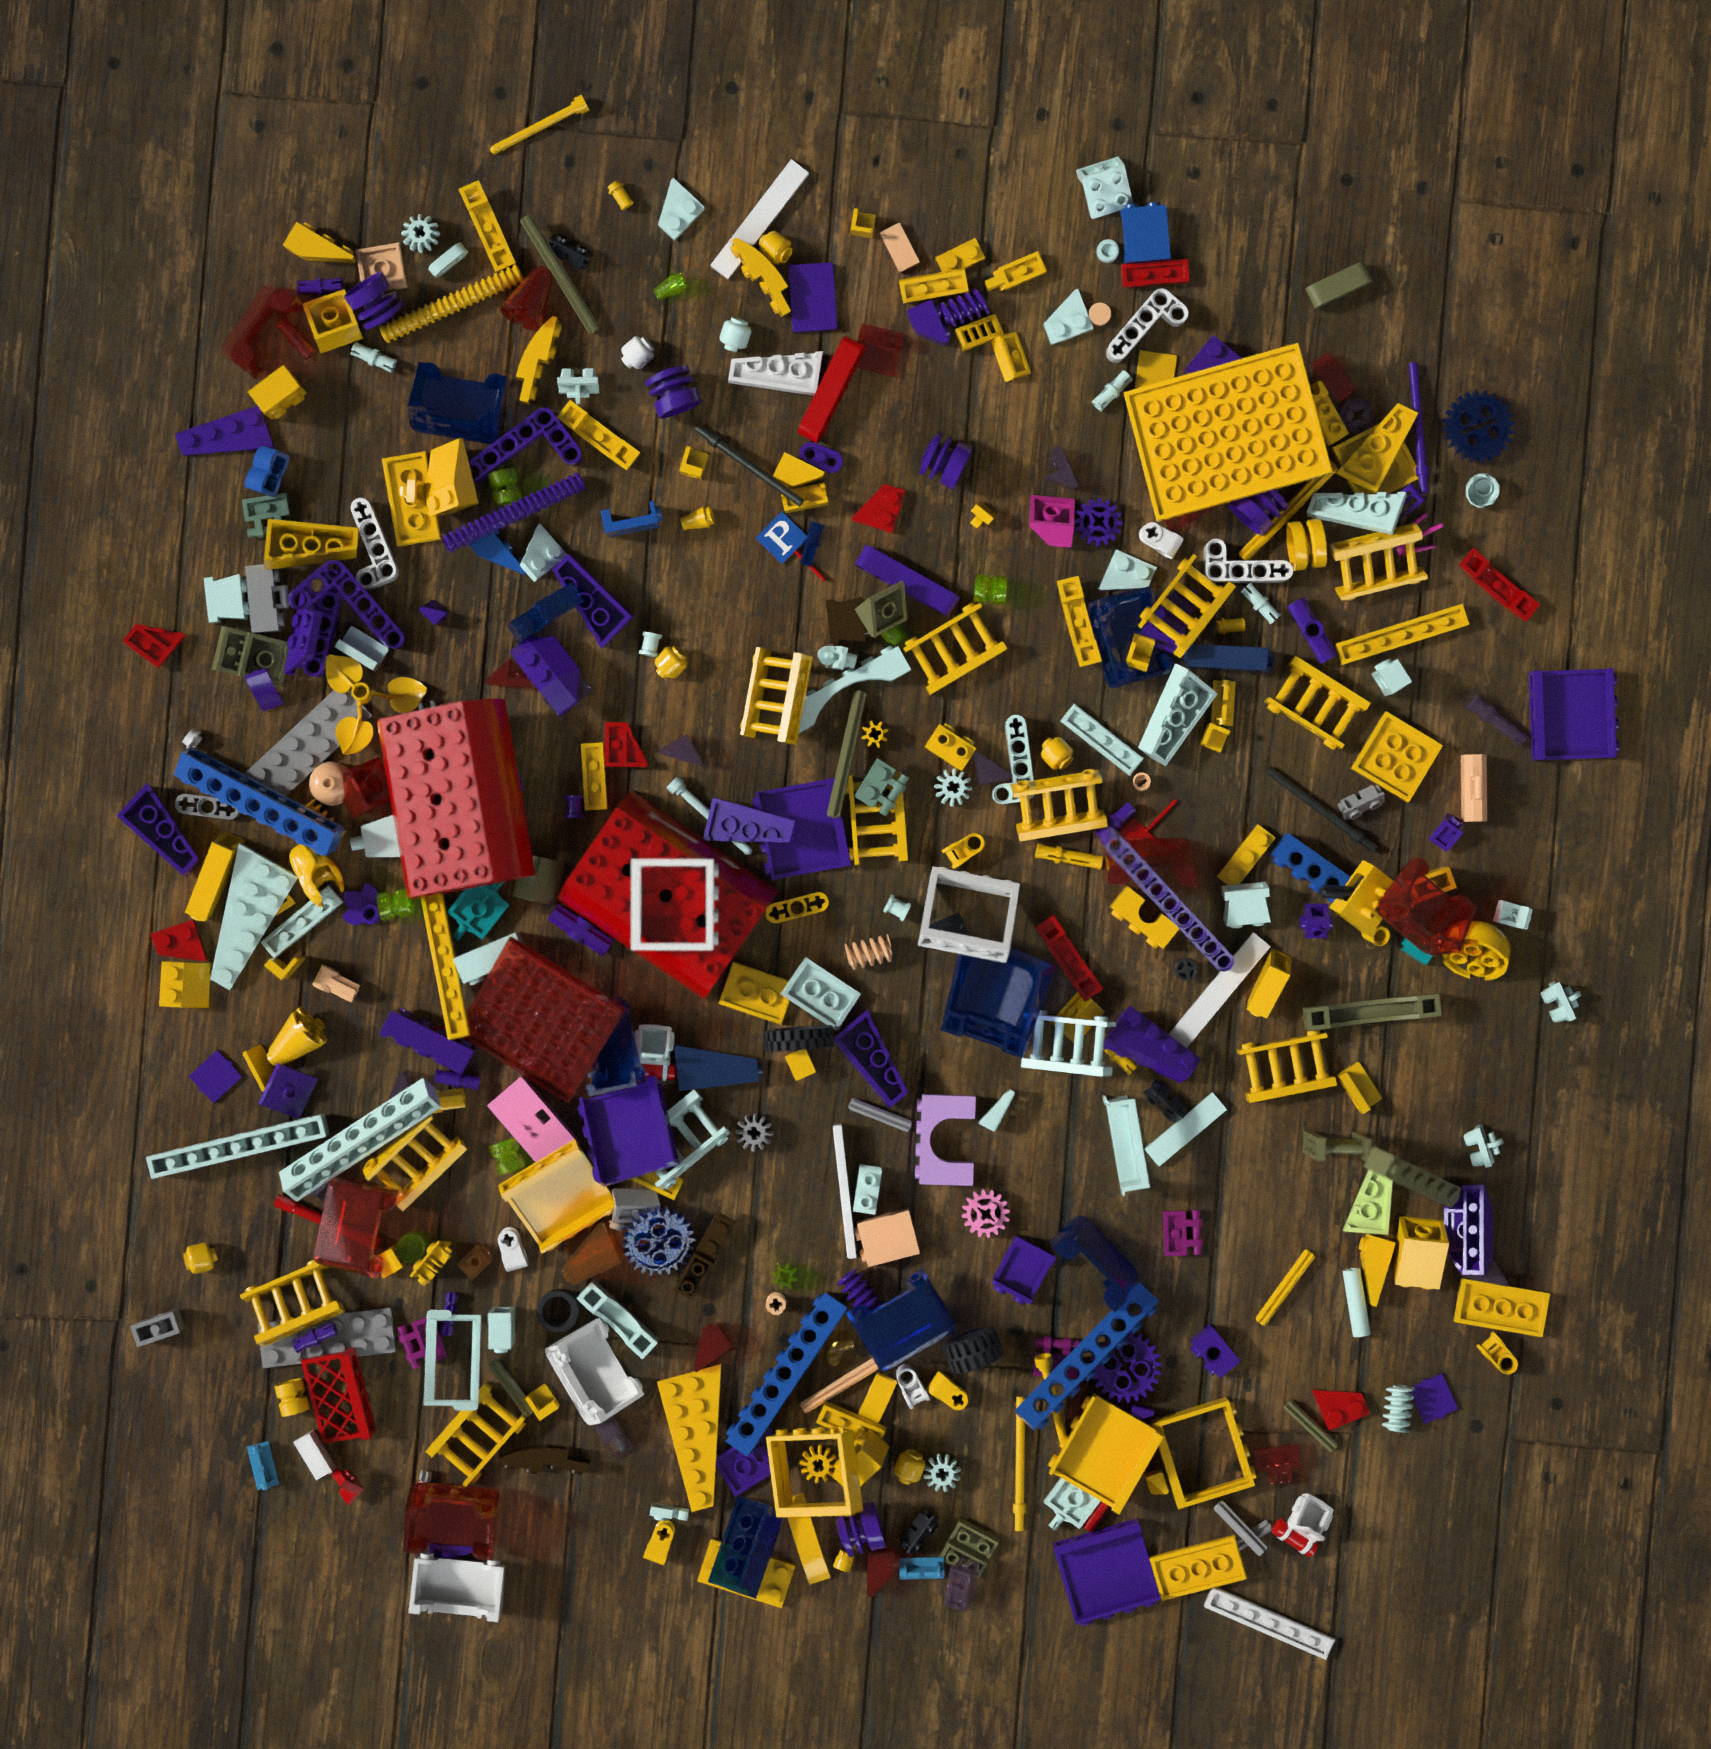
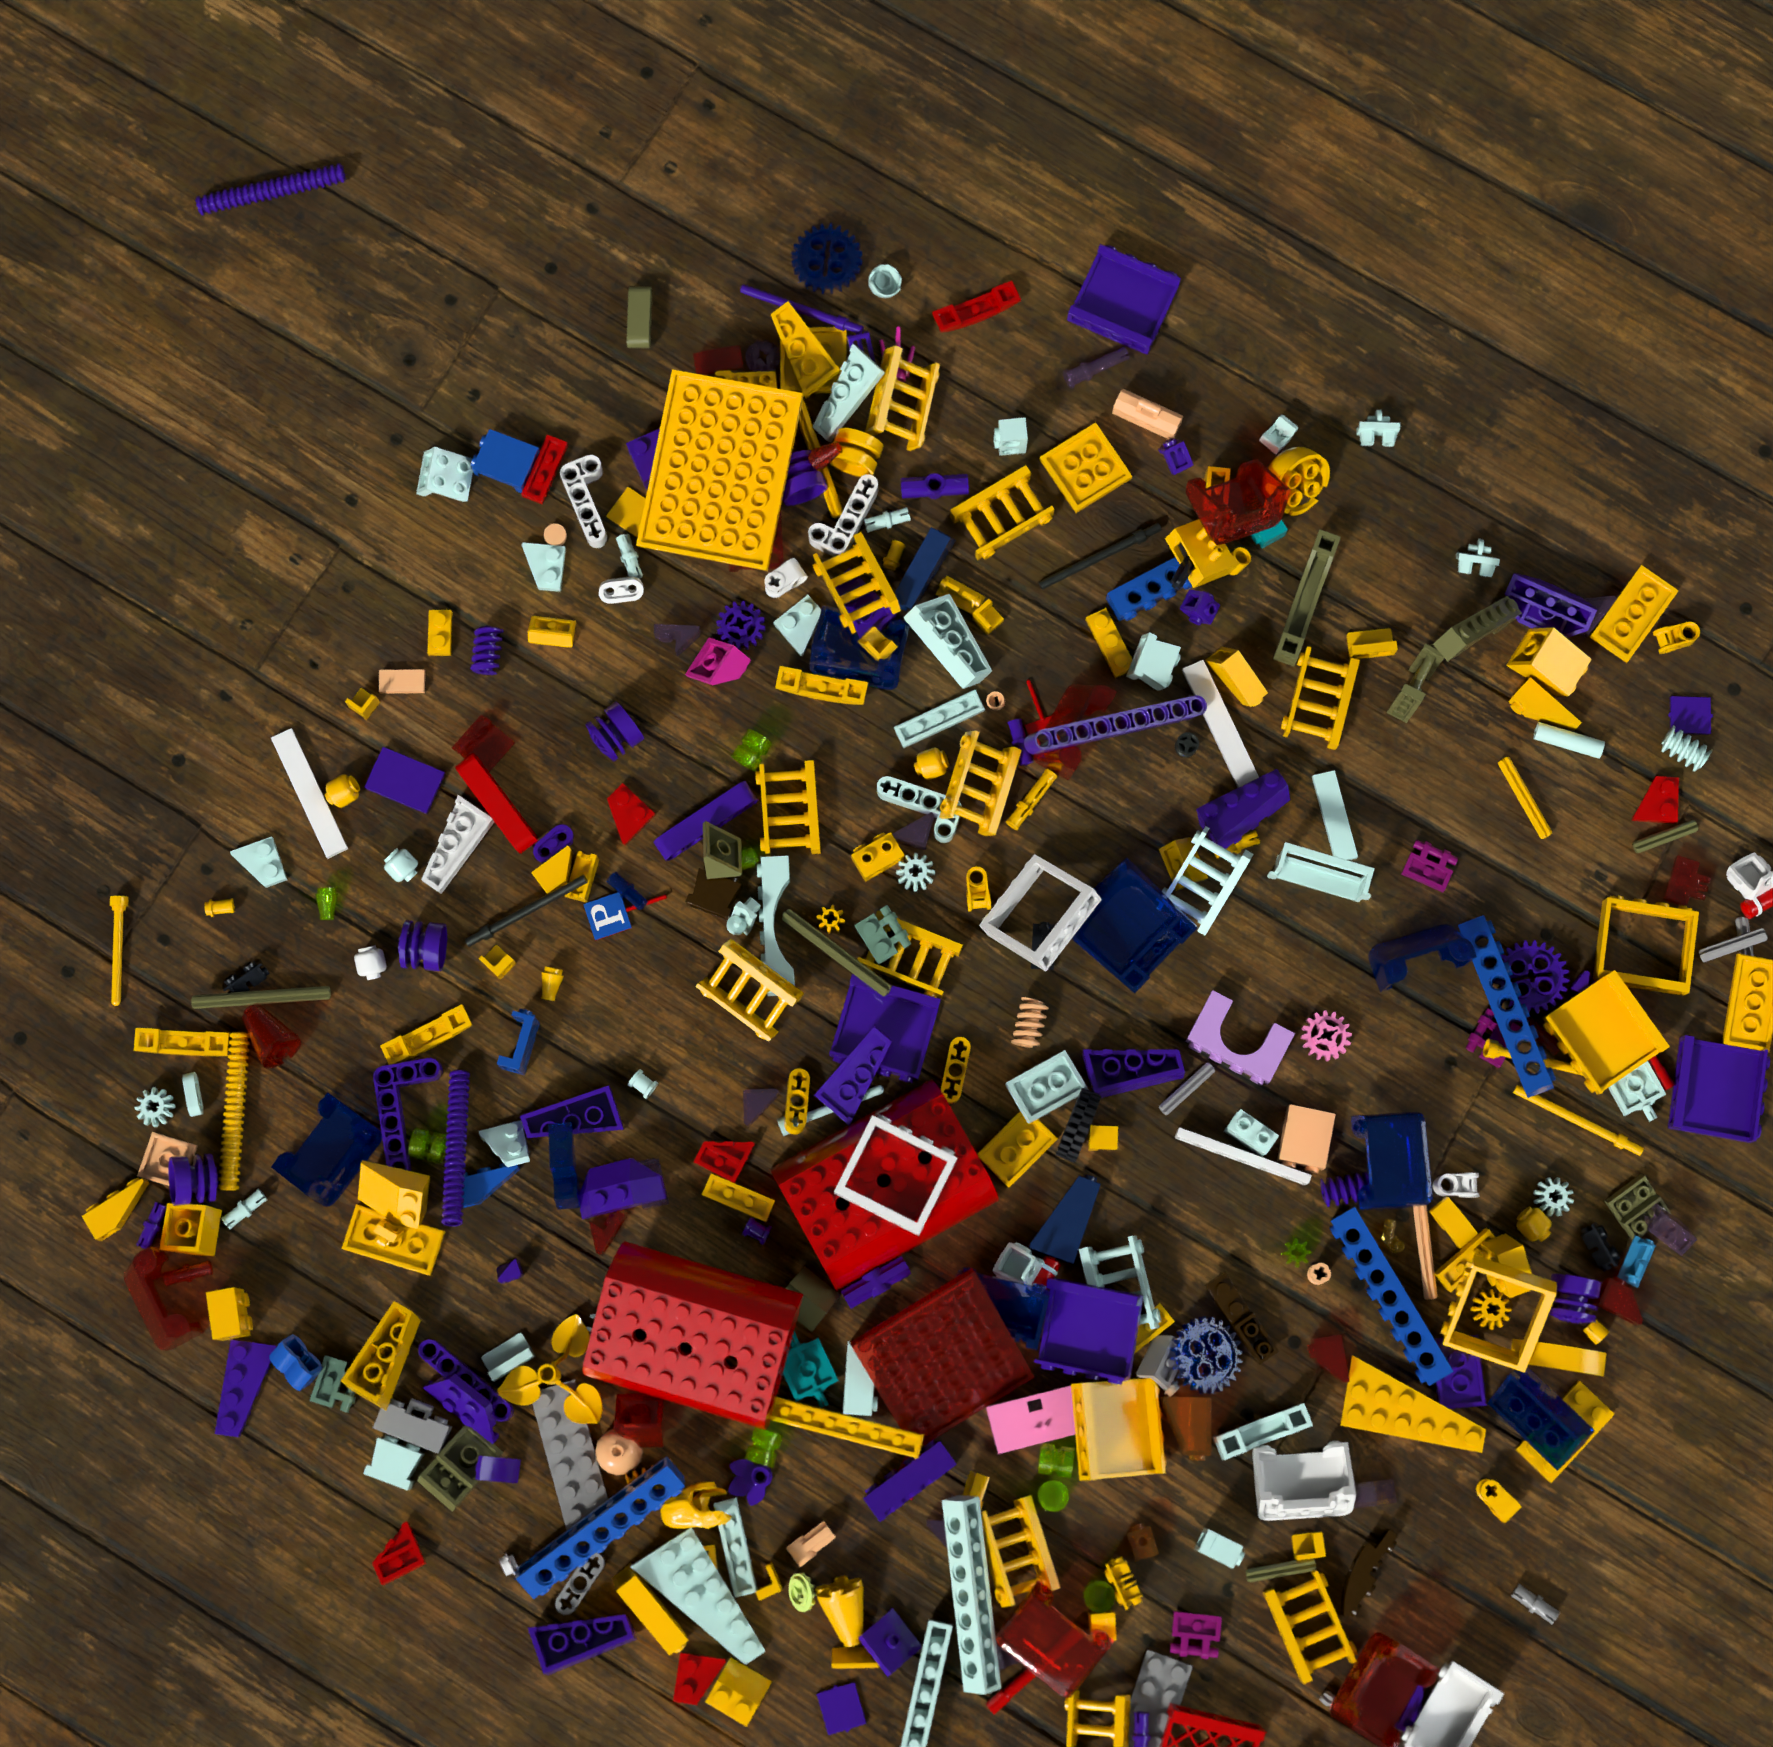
camera: 65 degrees left, 10 degrees down
dark purple beam [288,560,404,649] -> none
light aqua torso [350,815,400,857] -> none
white beam [351,498,399,590] -> none
light aqua piece [424,1310,481,1411] -> none
dark purple pin [434,1069,481,1091] -> none
dark purple axle [440,1292,459,1336] -> none
white piece [498,1227,529,1272] -> none
yellow slope [516,316,561,405] -> none
black tyre [537,1289,580,1333] -> none
light aqua hips [557,368,599,404] -> none
light aqua plate [650,1502,689,1521] -> none
yellow head [655,646,688,679] -> none
yellow slope [730,237,791,317] -> none
light grey gear [735,1113,773,1152] -> none
light aqua bush [883,894,911,921] -> none
yellow plate [899,268,969,303] -> none
dark purple slope [907,300,951,346] -> none
yellow piece [926,1371,968,1410] -> none
black tyre [943,1327,1004,1374] -> none
yellow slope [954,314,1004,352] -> none
yellow tile [971,501,997,528] -> none
light aqua slope [979,1089,1015,1131] -> none
yellow hinge [984,251,1047,291] -> none
dark purple panel [991,1234,1056,1305] -> none
red slope [1035,915,1103,1002] -> none
light aqua tile [1096,239,1119,263] -> none
yellow arch [1109,886,1179,949] -> none
black hinge [1143,1079,1188,1123] -> none
yellow slope [1144,1468,1169,1494] -> none
dark purple brick [1189,1324,1240,1378] -> none
yellow plate [1334,604,1469,665] -> none
light grey hinge [1337,785,1385,821] -> none
yellowish green wing [1343,1169,1393,1235] -> none
none -> white plate [599,577,644,604]
none -> yellow beam [784,1068,810,1134]
none -> yellowish green gear [789,1573,816,1612]
none -> clear red cone [808,441,843,469]
none -> clear neon green wheel [1037,1480,1069,1512]
none -> light grey pin [1511,1584,1560,1625]

